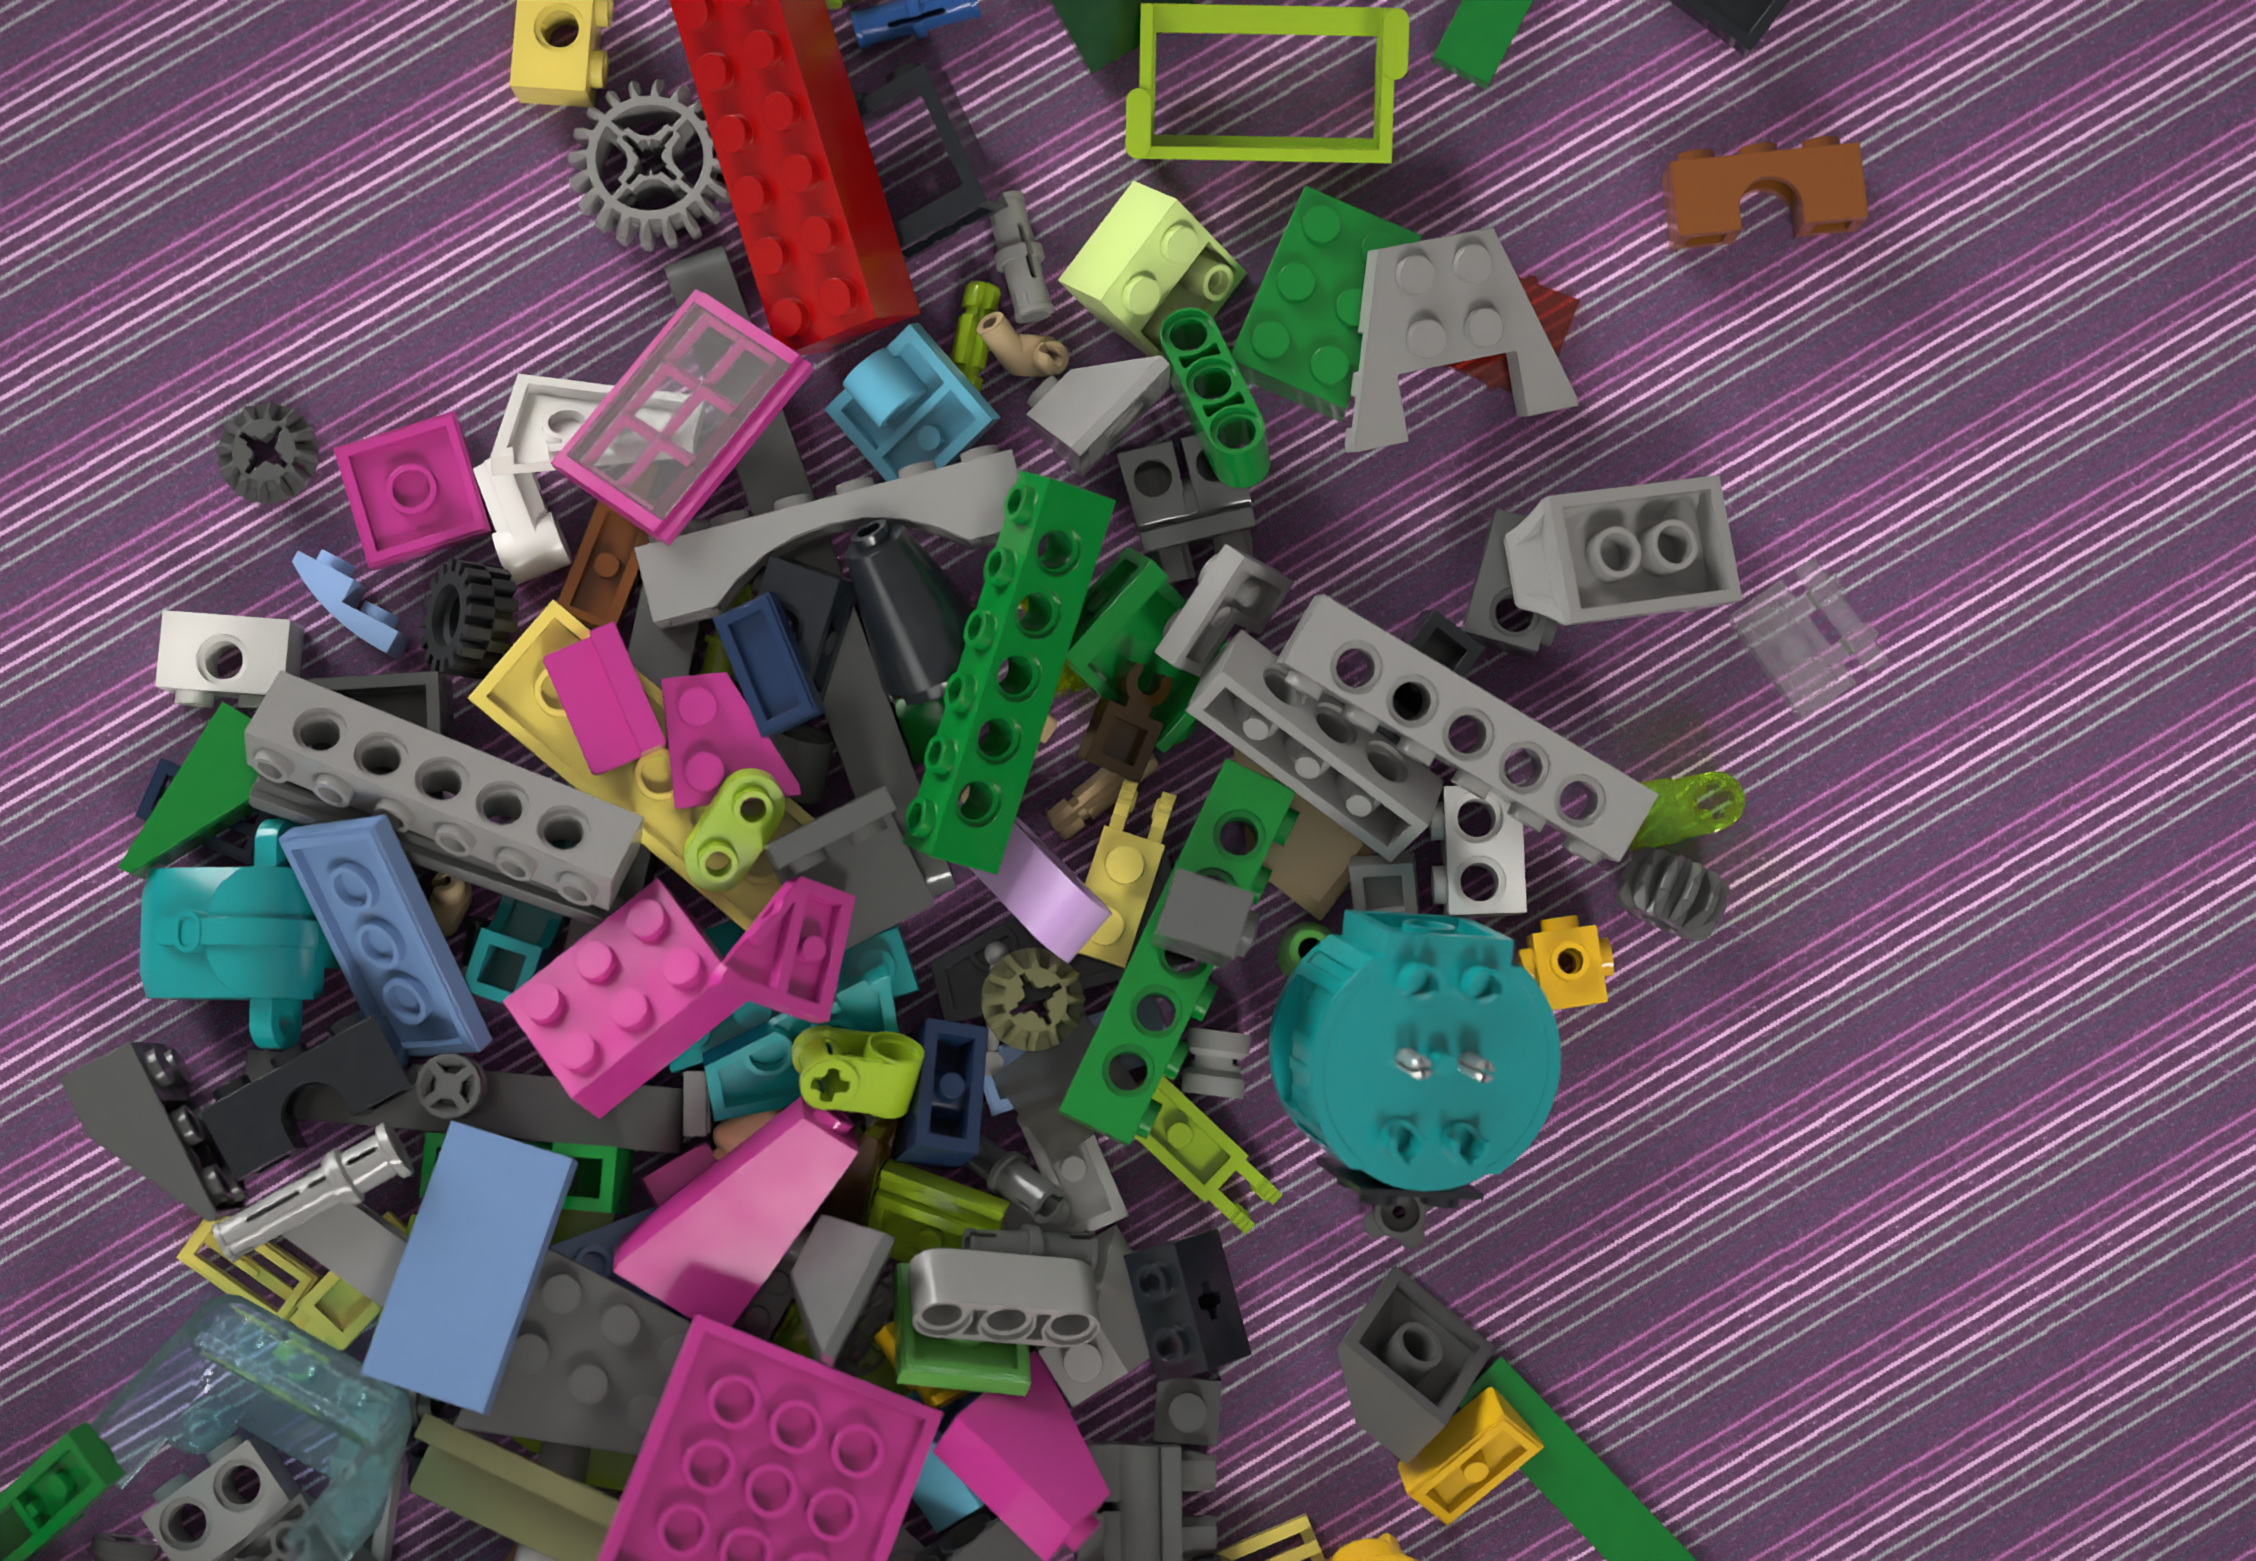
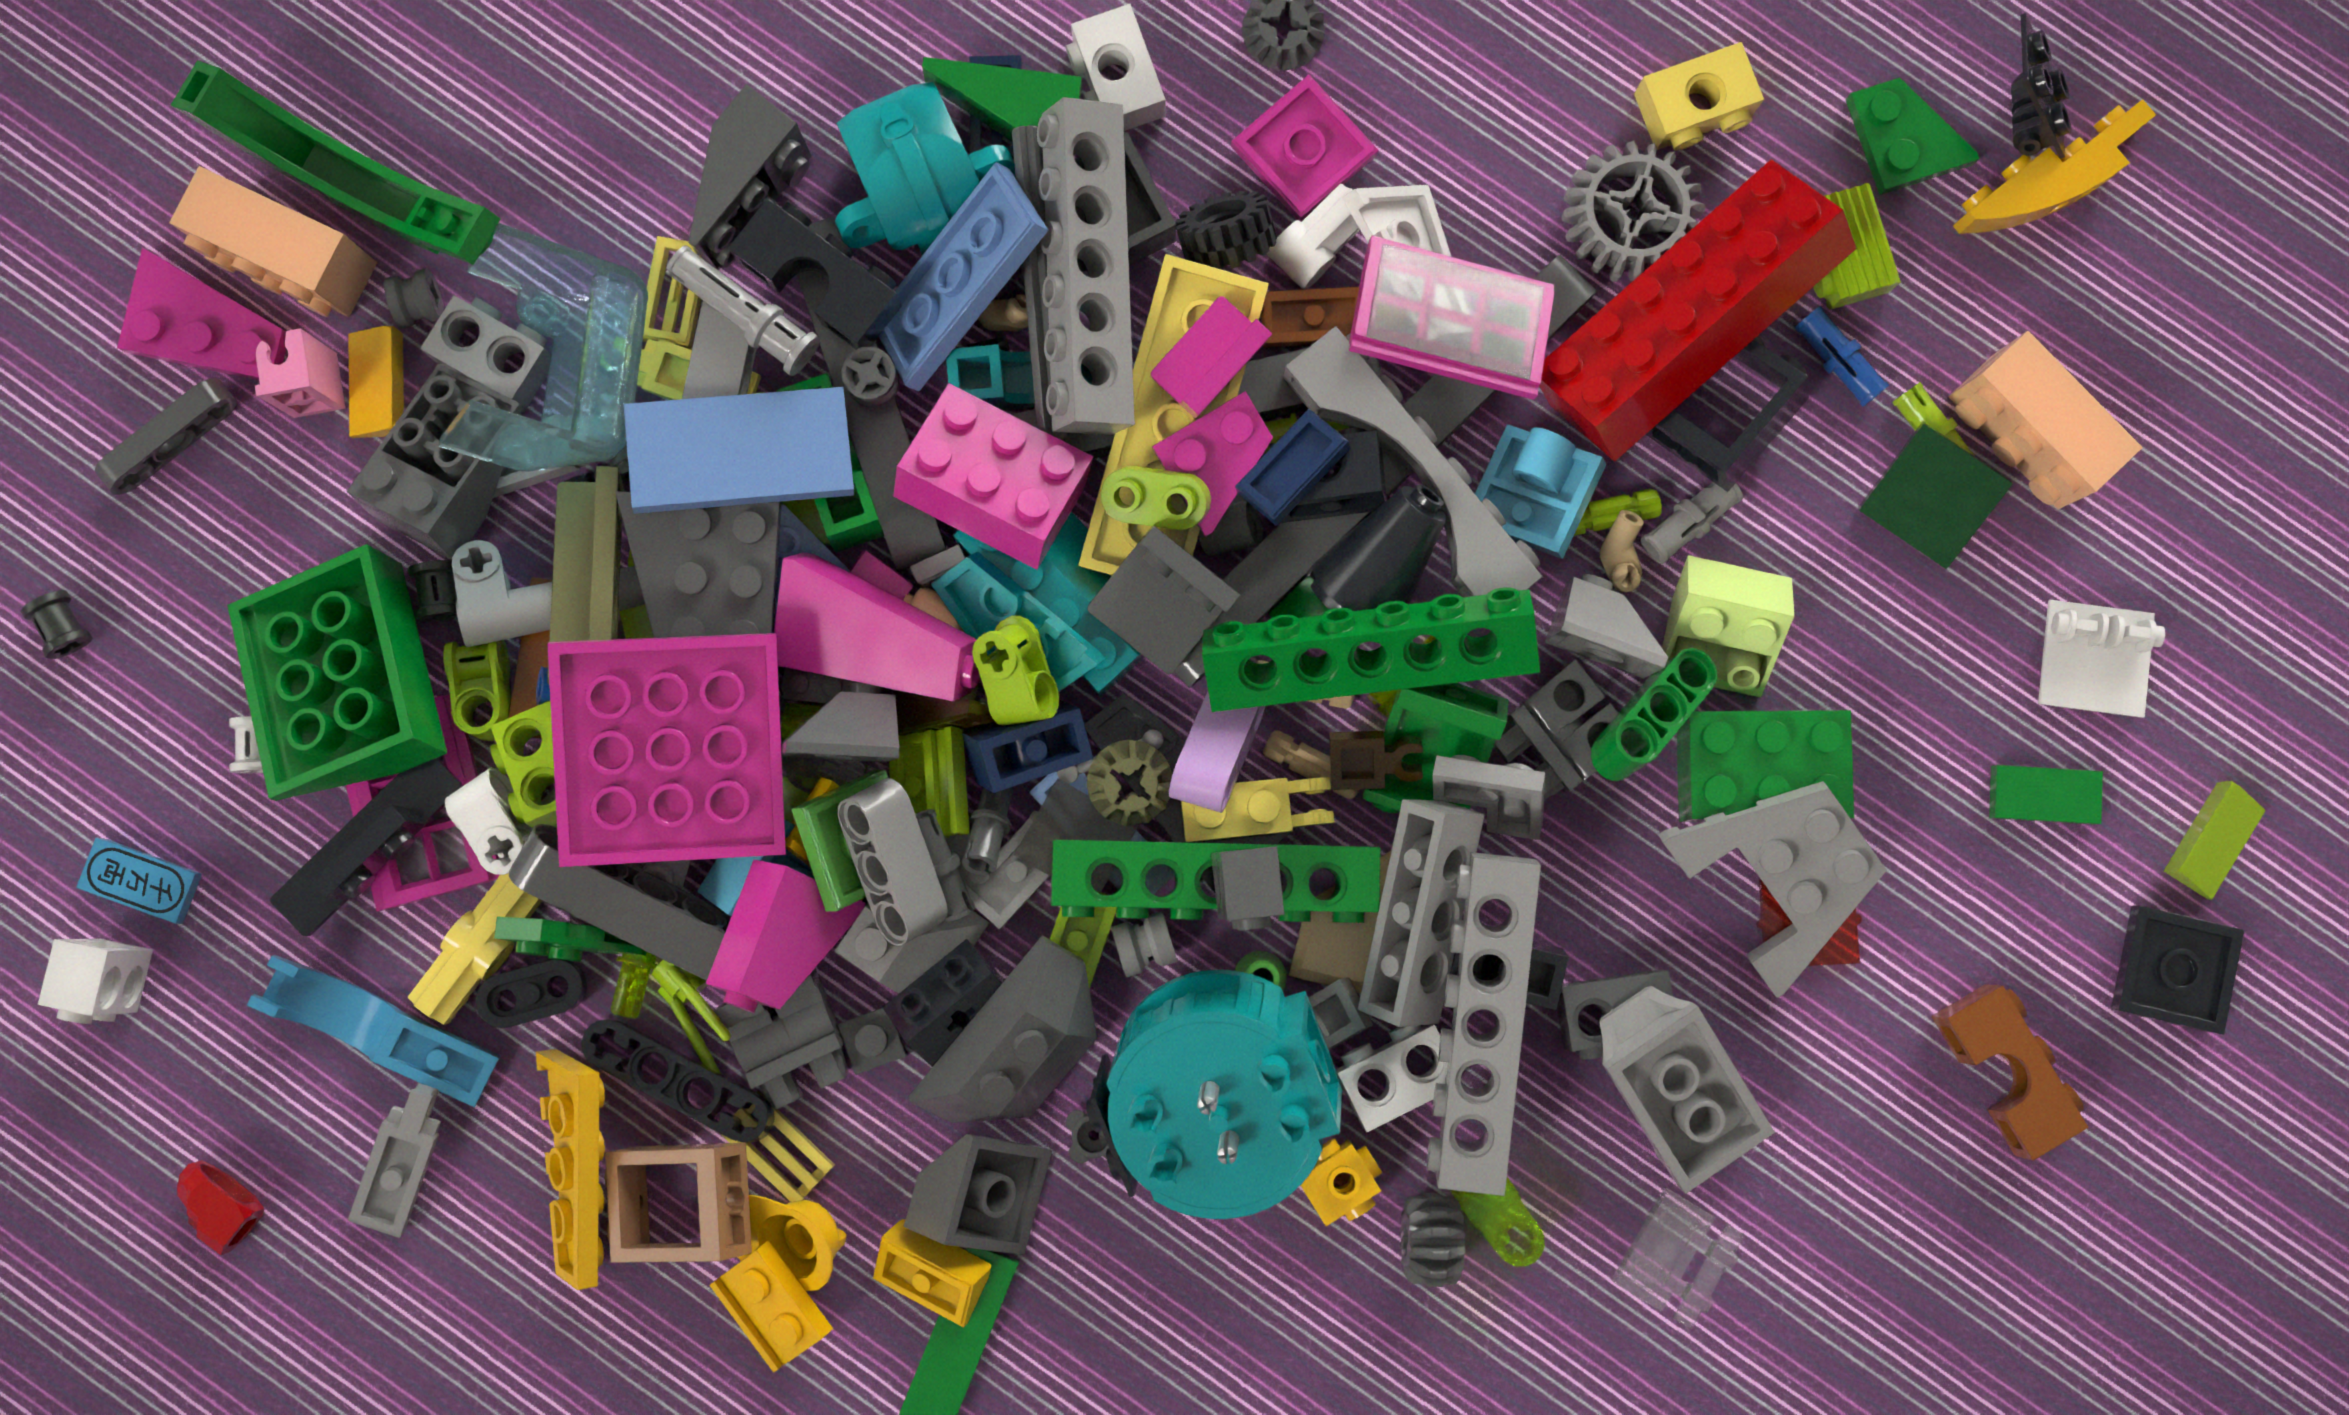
camera: 60 degrees right, 0 degrees up
light blue slope [292,549,411,661] -> none
dark pink wing [707,876,856,1024] -> none
lime piece [1125,3,1410,163] -> none
none -> dark grey wedge [909,936,1097,1123]

